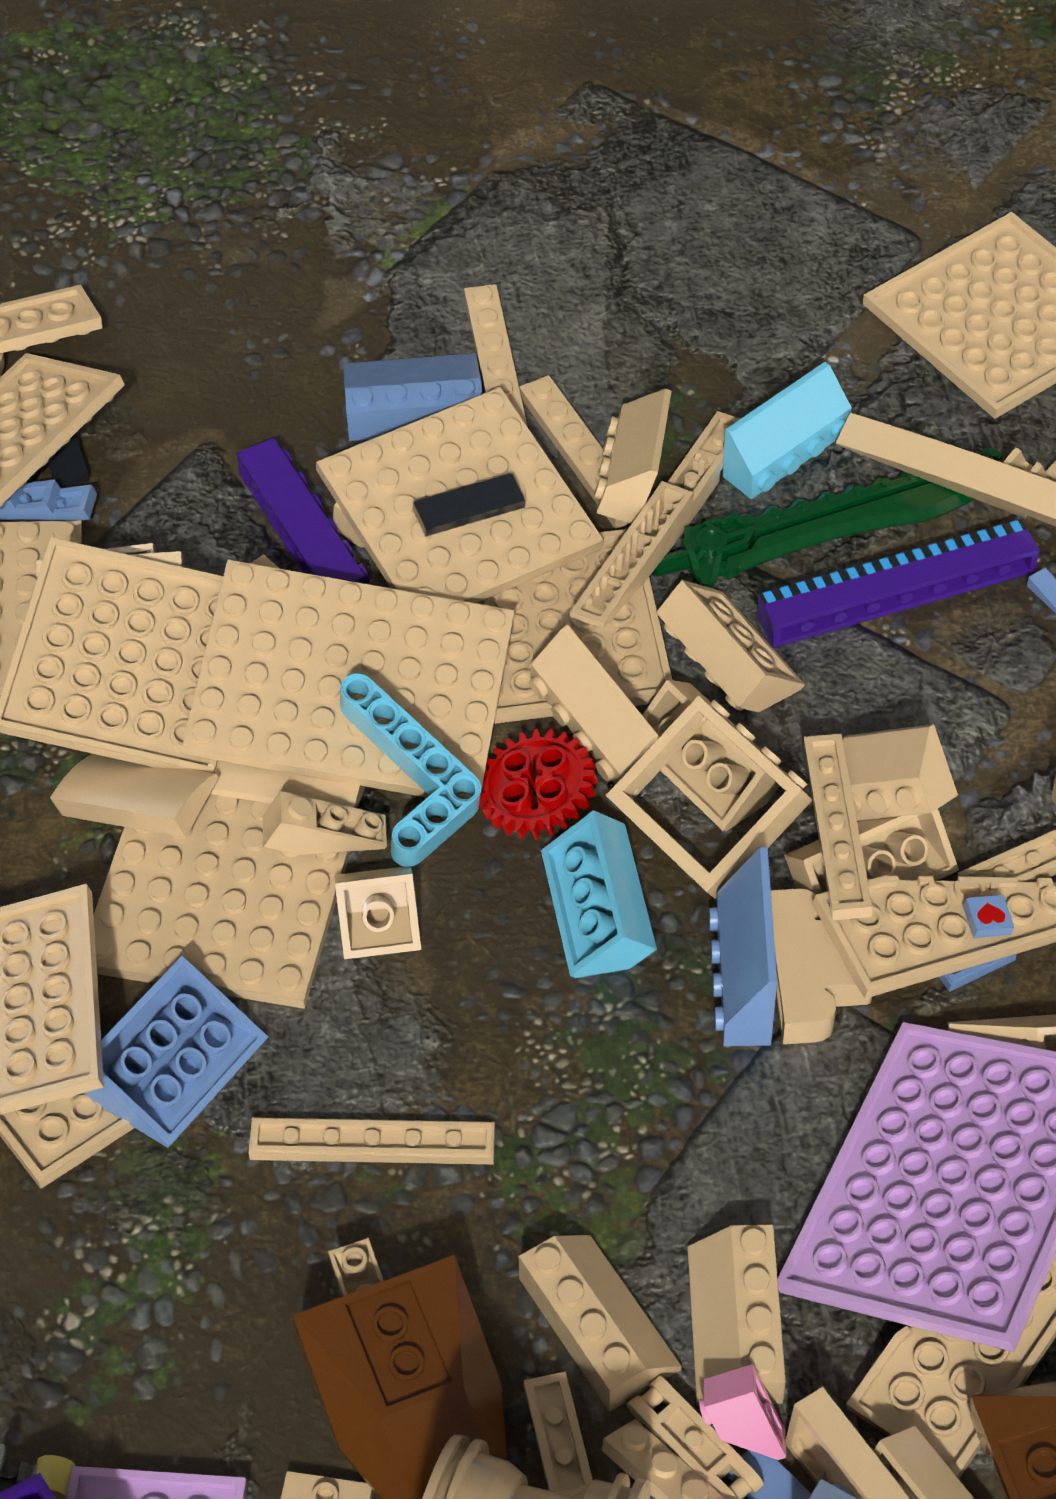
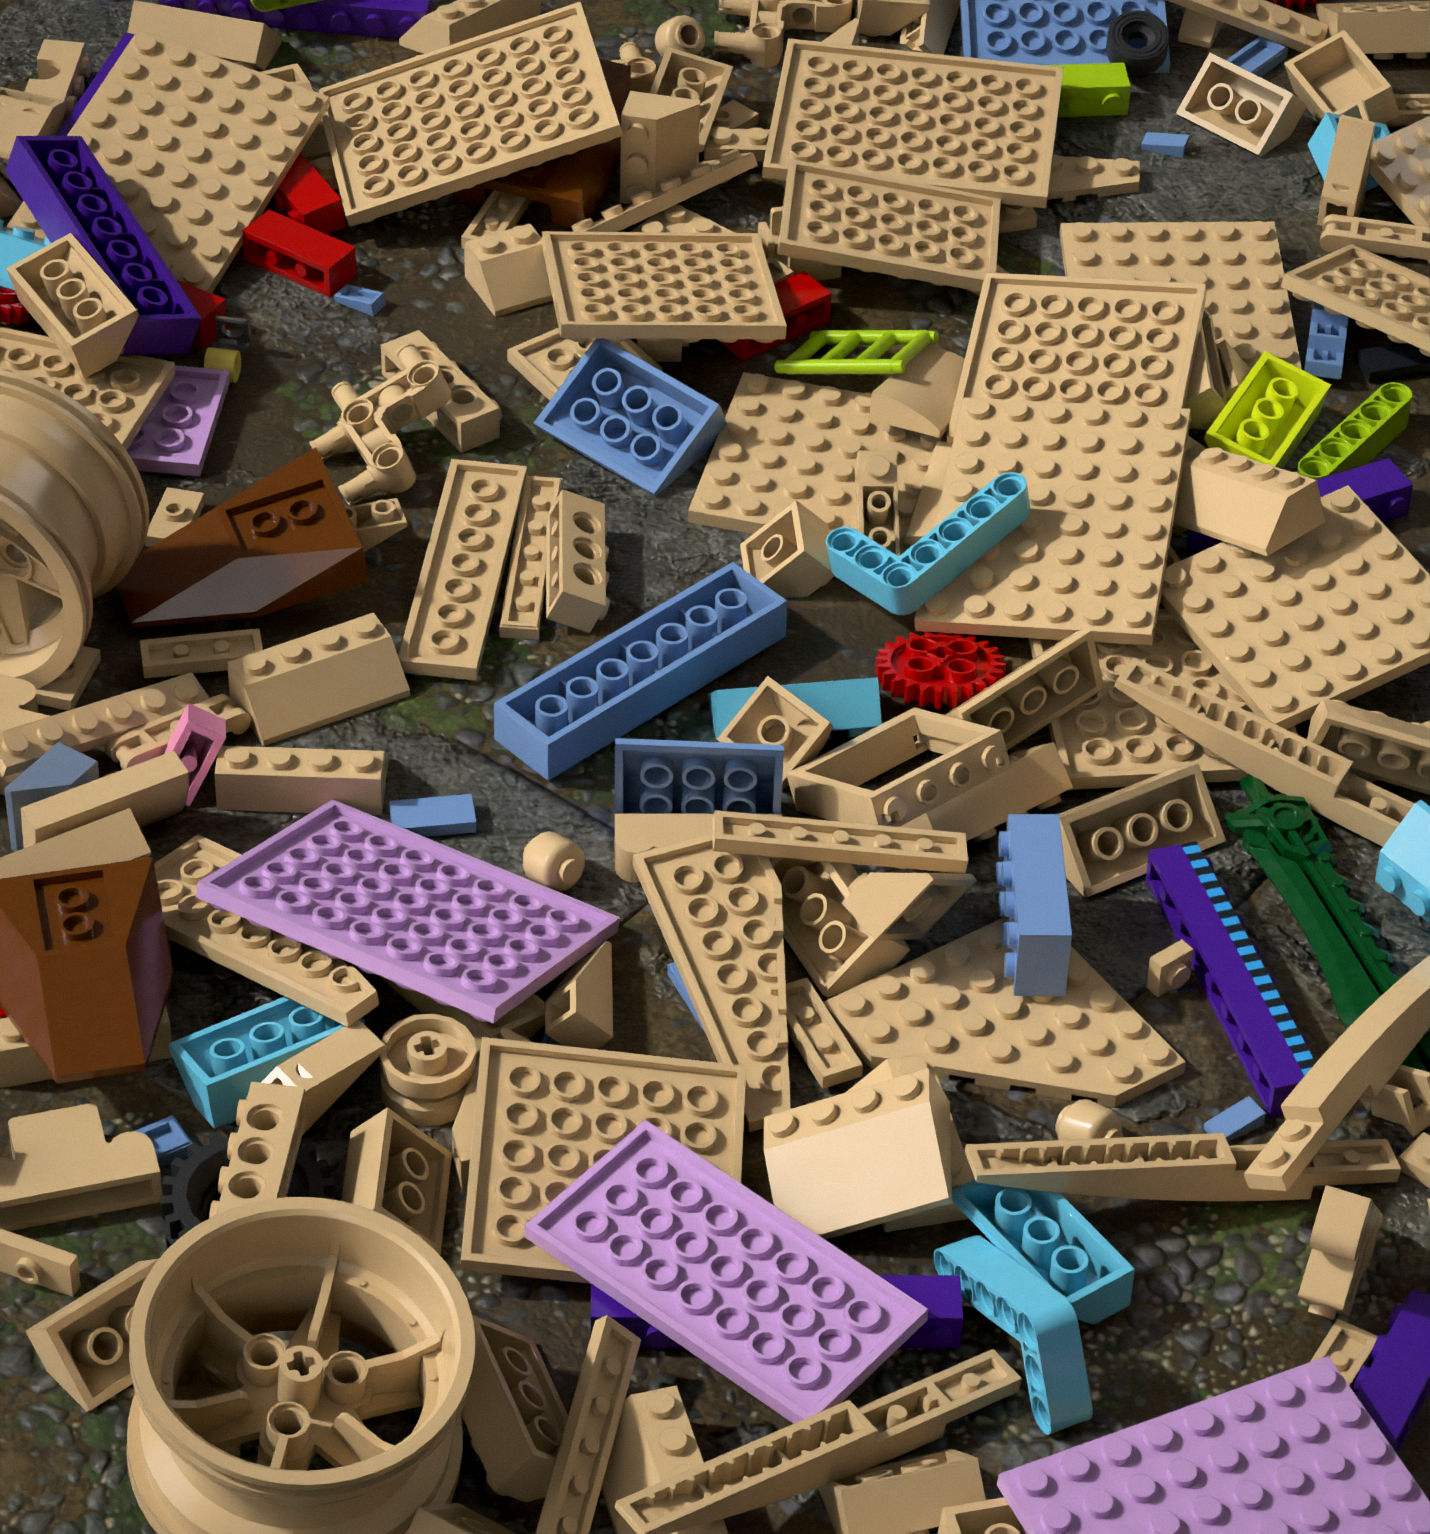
camera: 90 degrees right, 10 degrees down
black tile [412,473,525,537] -> none
medium blue tile [963,895,1014,938] -> none
none -> tan pin [309,343,451,506]
none -> tan brick [381,330,502,453]
none -> medium blue tile [389,794,476,837]
none -> tan plate [398,459,527,680]
none -> medium blue brick [494,562,787,781]
none -> tan head [523,831,585,892]
none -> tan brick [546,489,610,633]
none -> tan slope [717,676,833,790]
none -> lime bar [774,330,939,374]
none -> tan plate [823,917,1186,1108]
none -> medium blue brick [996,814,1072,996]
none -> tan plate [1146,939,1193,997]
none -> tan slope [1173,447,1326,556]
none -> neon yellow slope [1204,351,1331,469]
none -> lime beam [1297,382,1412,480]

